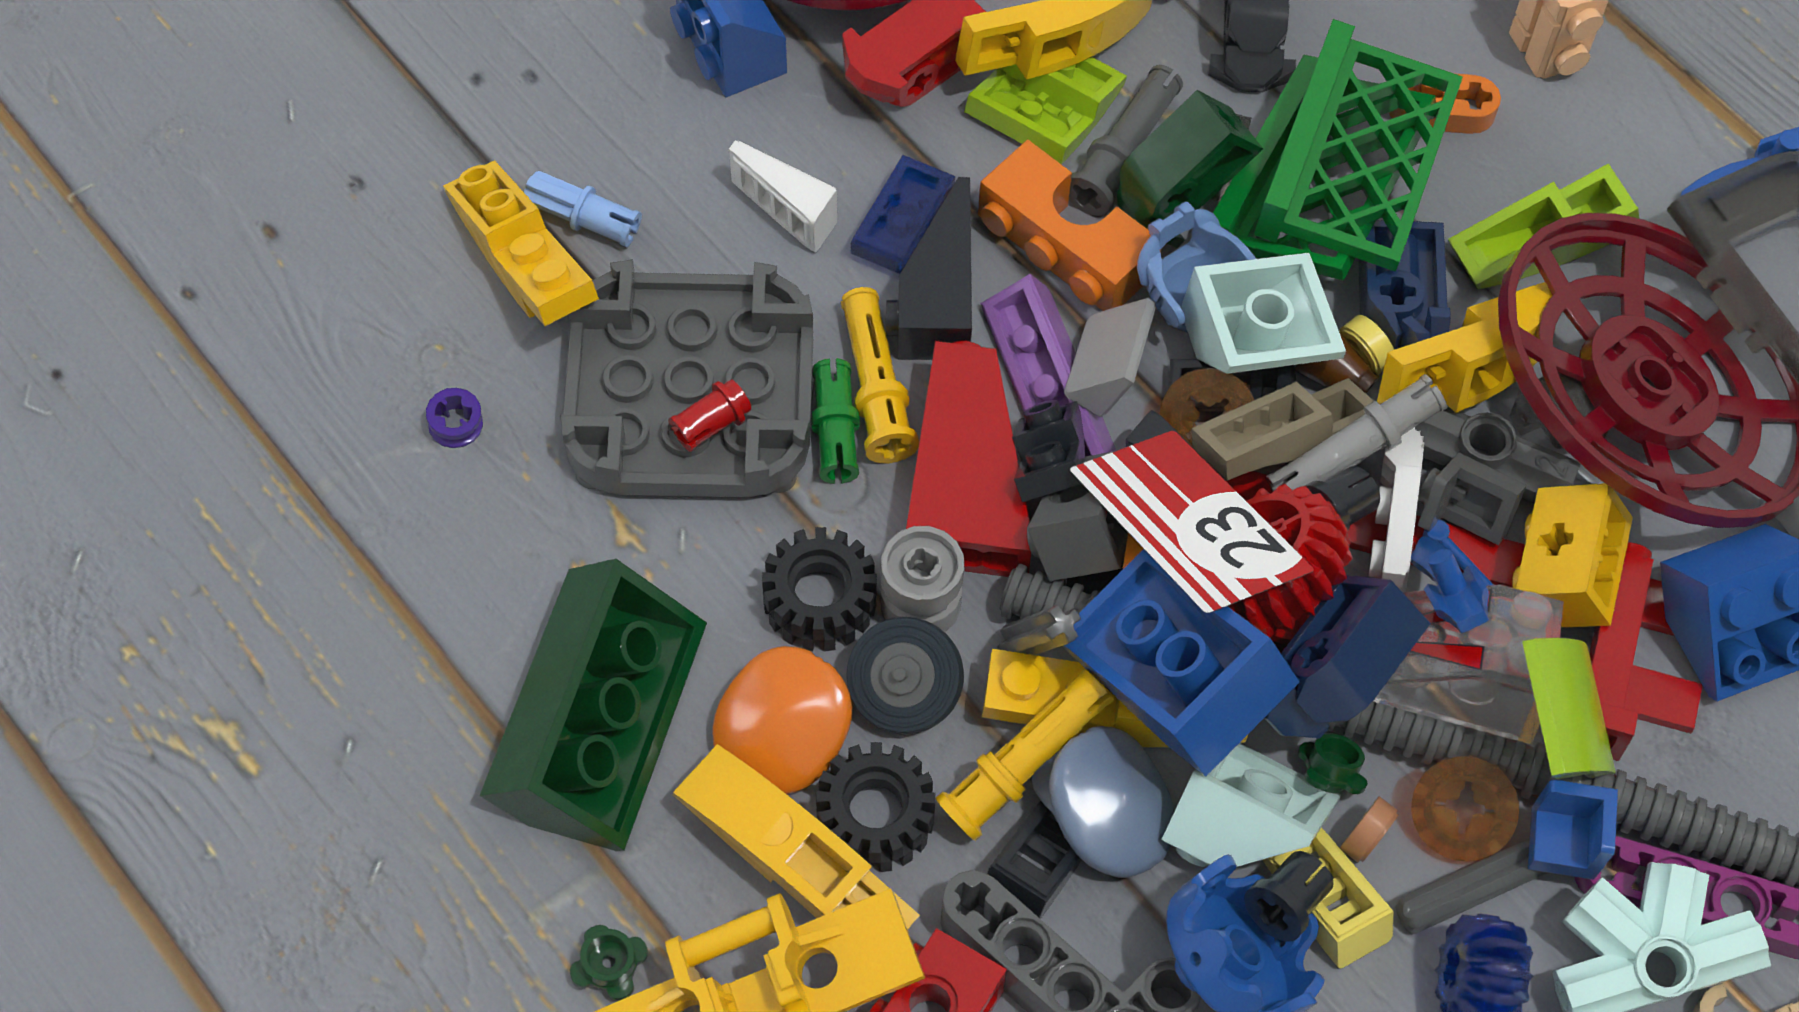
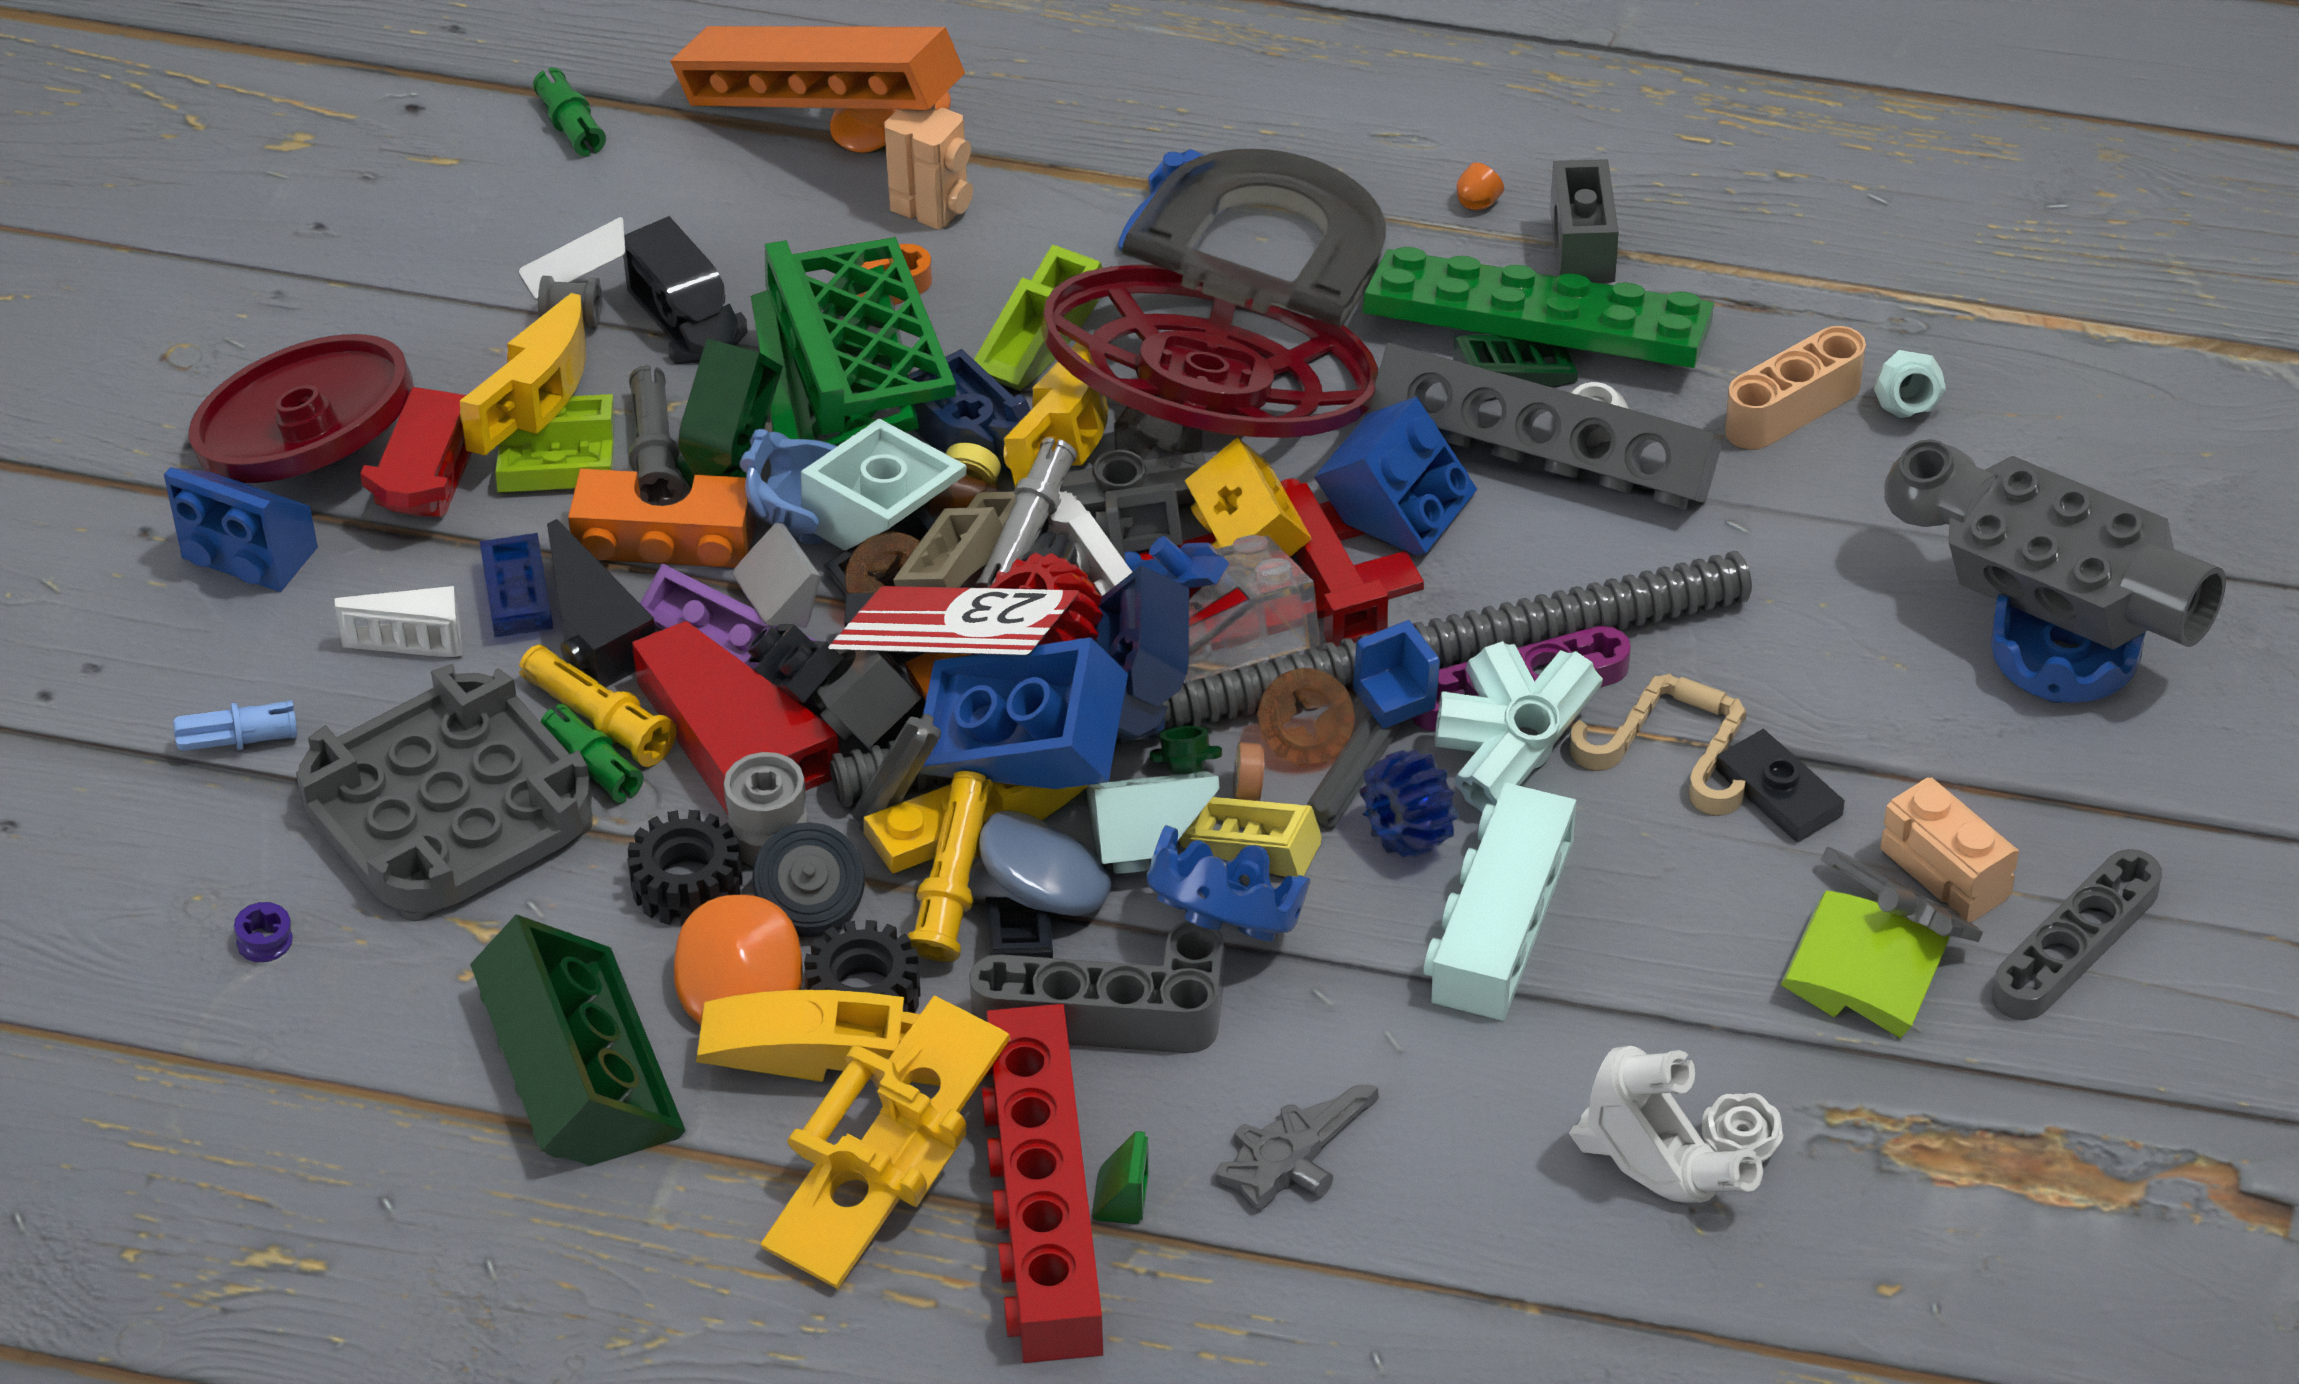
camera: 35 degrees left, 15 degrees down
yellow slope [443,160,599,326] -> none
dark green plate [570,925,648,1000] -> none
red pin [668,379,752,452] -> none
black bush [1244,851,1334,942] -> none
lime slope [1522,638,1616,780] -> none

